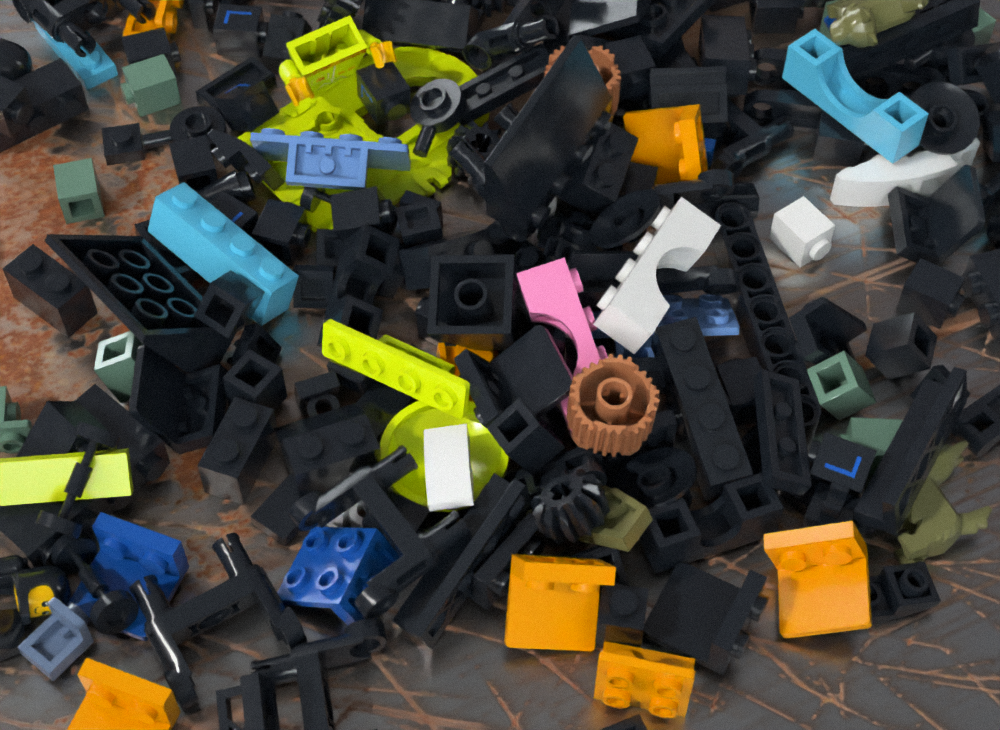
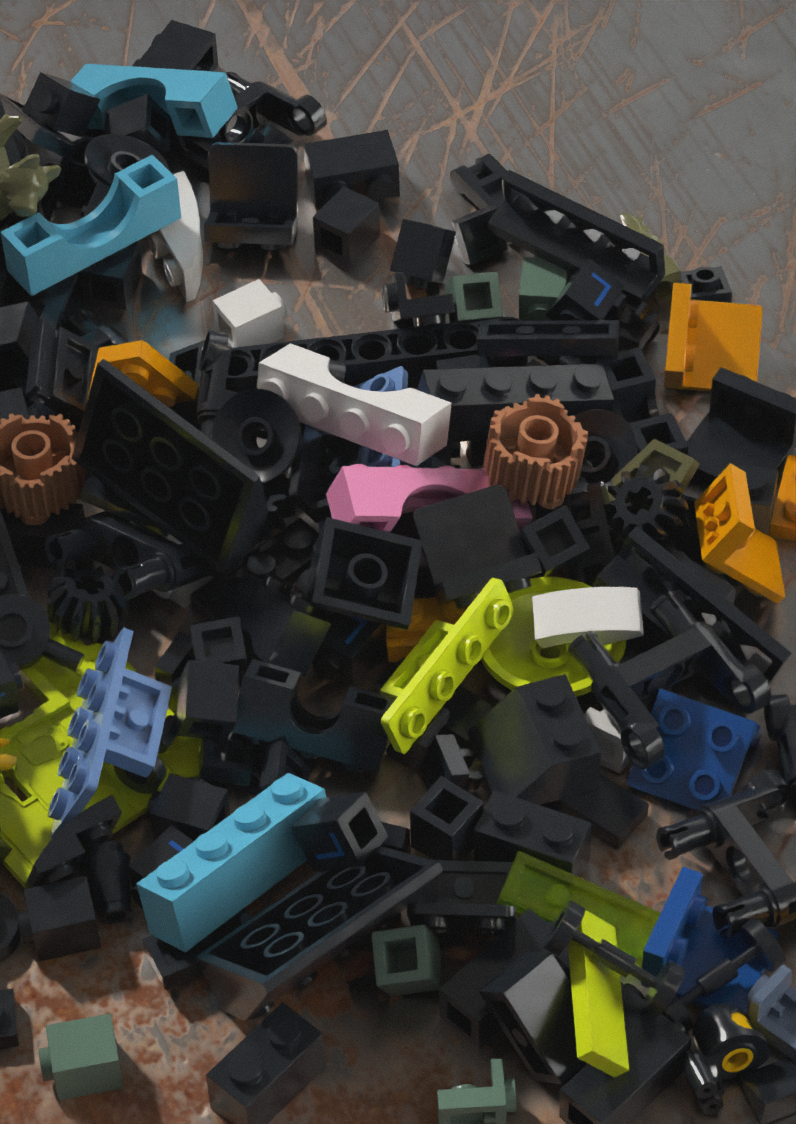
camera: 85 degrees left, 5 degrees down
none -> clear neon green tile [496,851,661,966]

